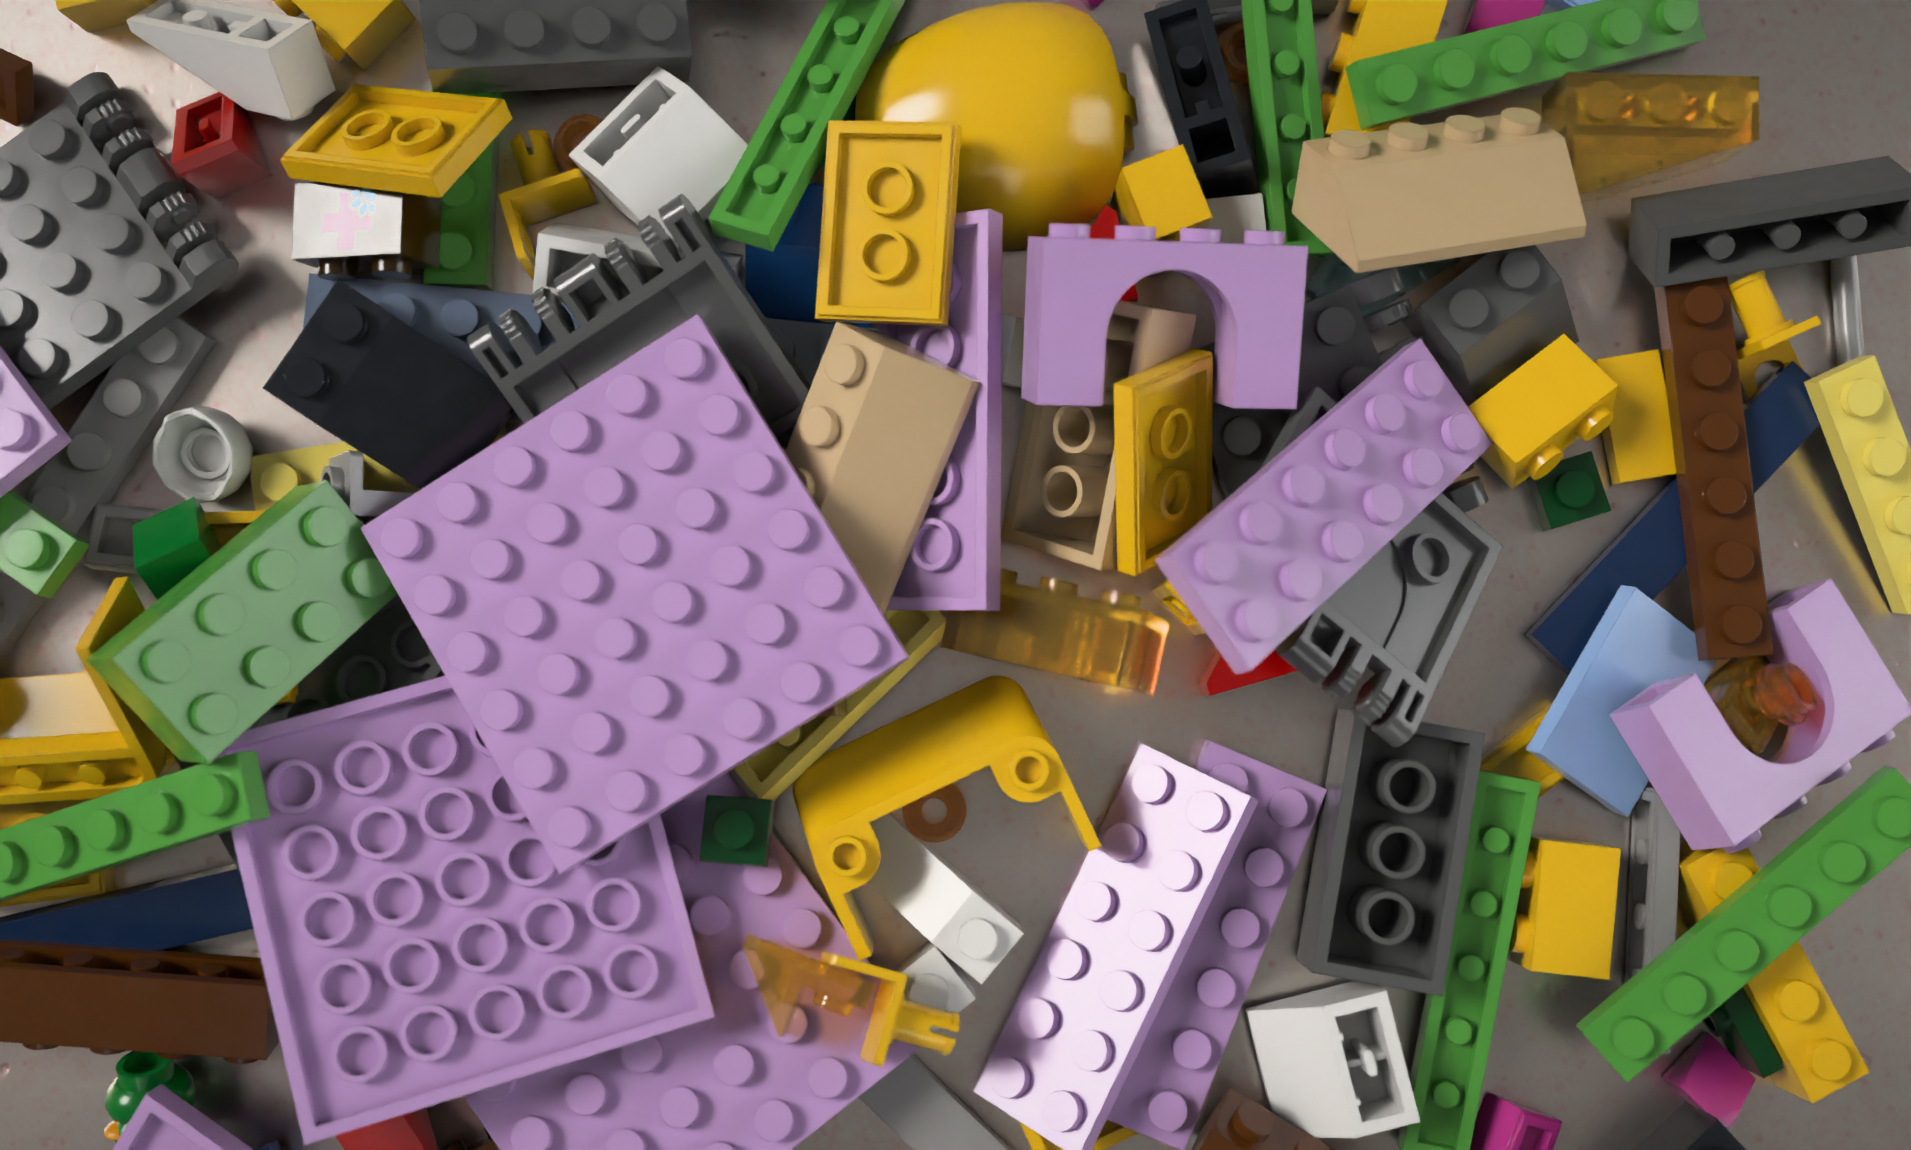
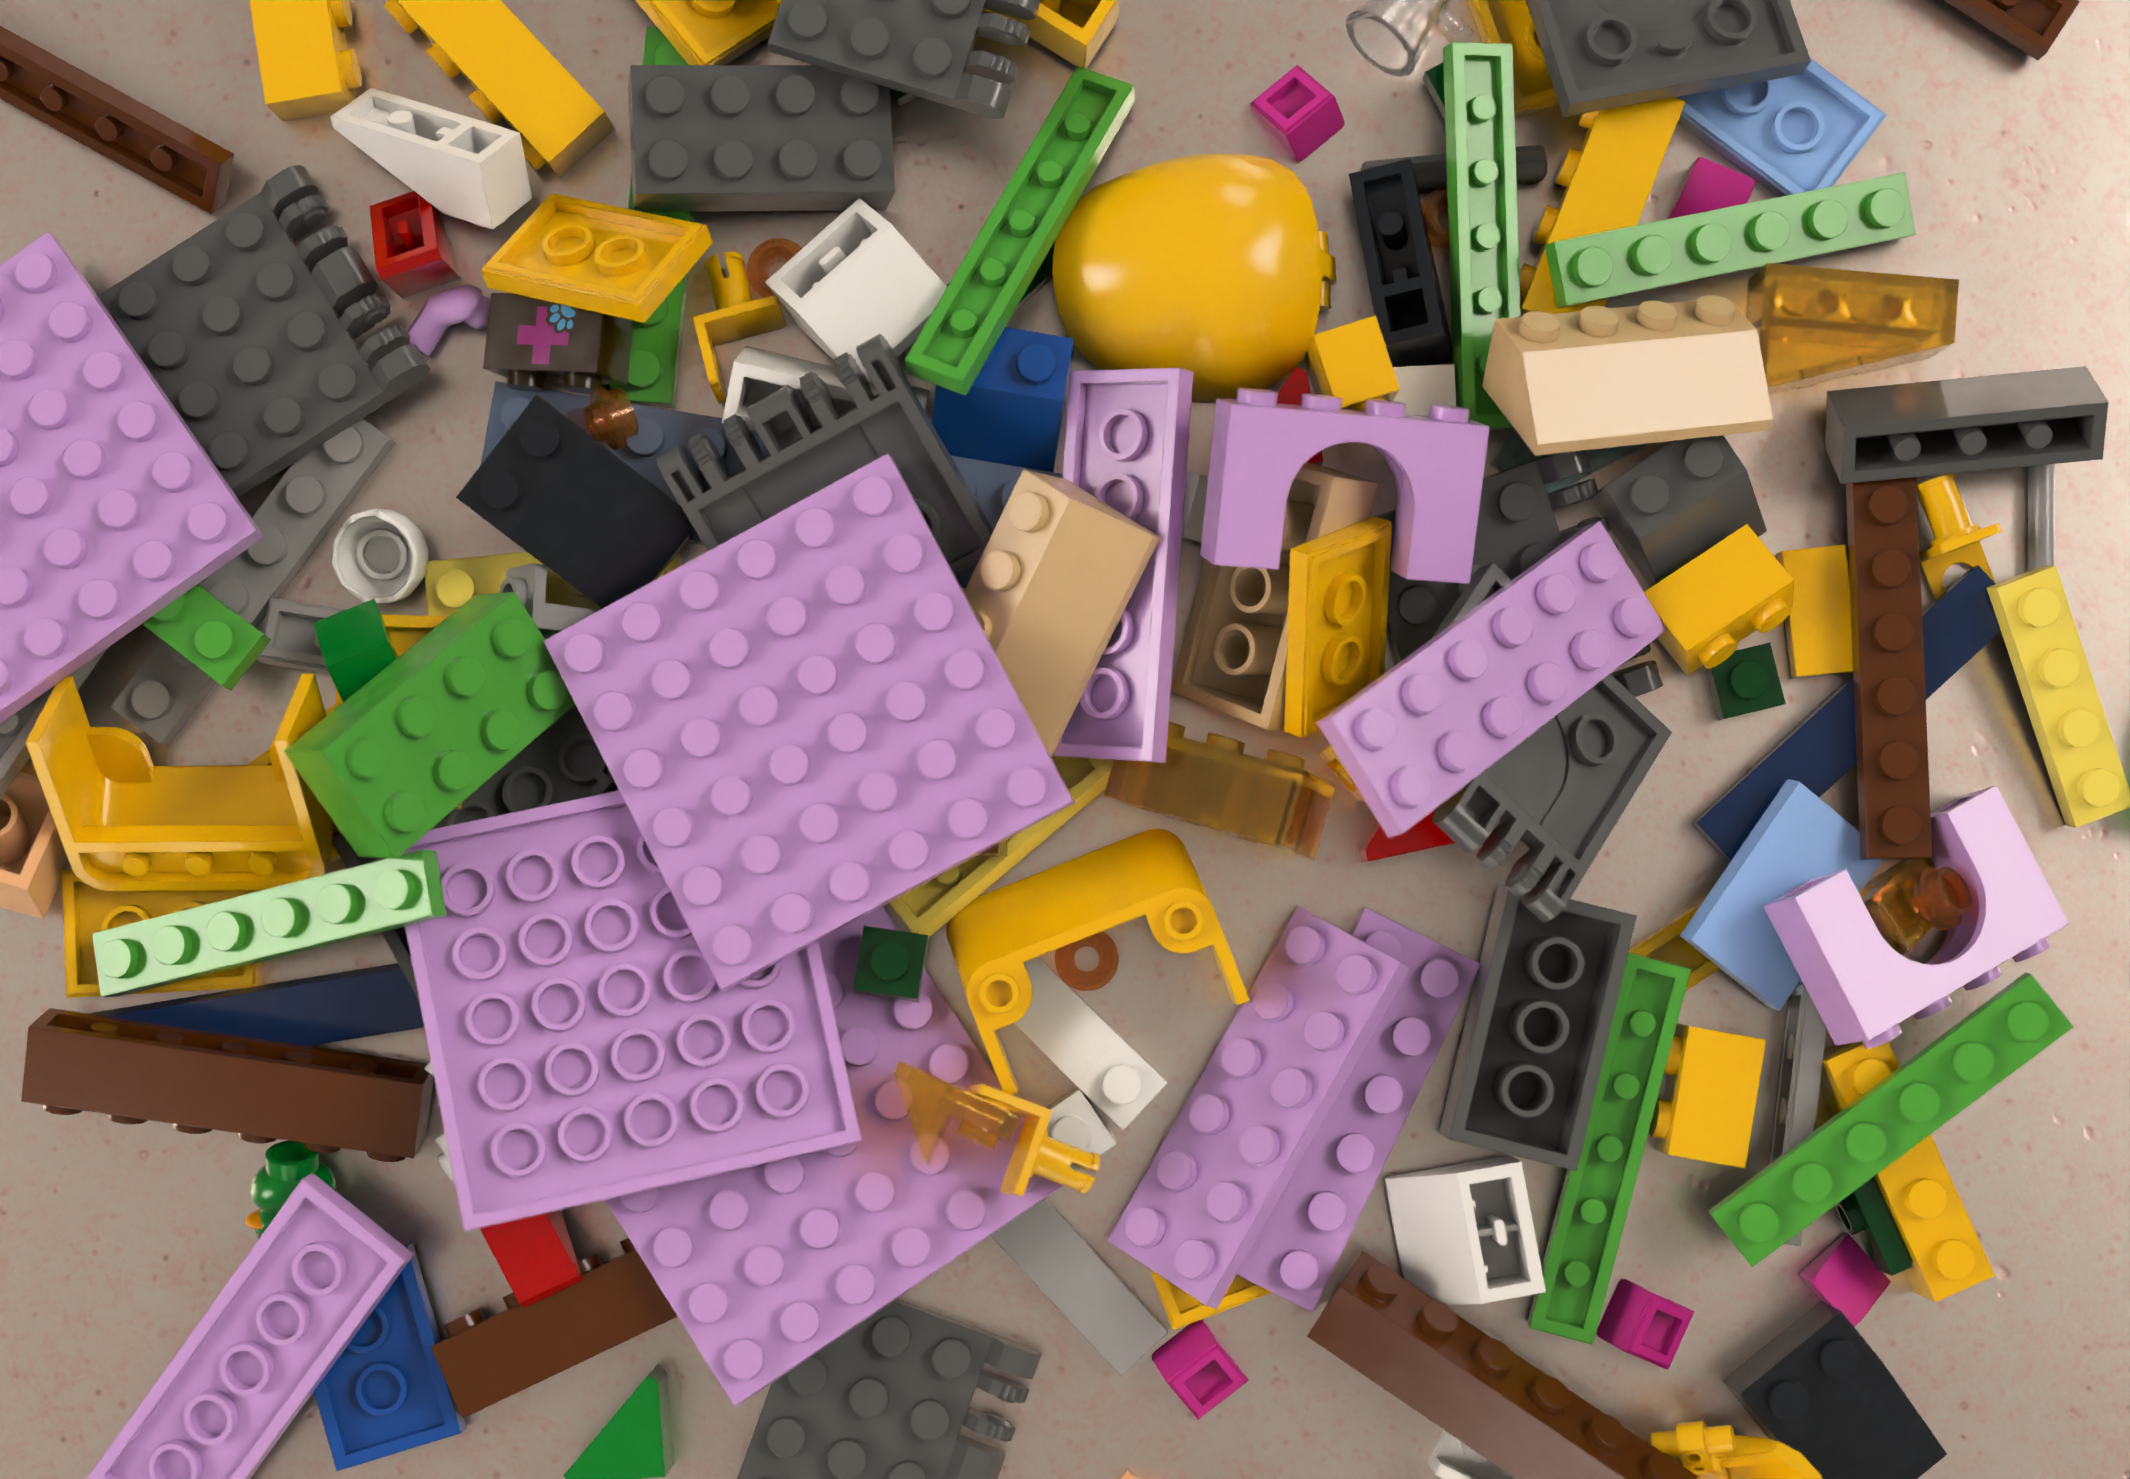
camera: 10 degrees right, 0 degrees up
yellow tile [815,120,962,326] -> none
none -> lavender arm [407,284,490,356]
none -> clear orange plate [584,387,639,450]

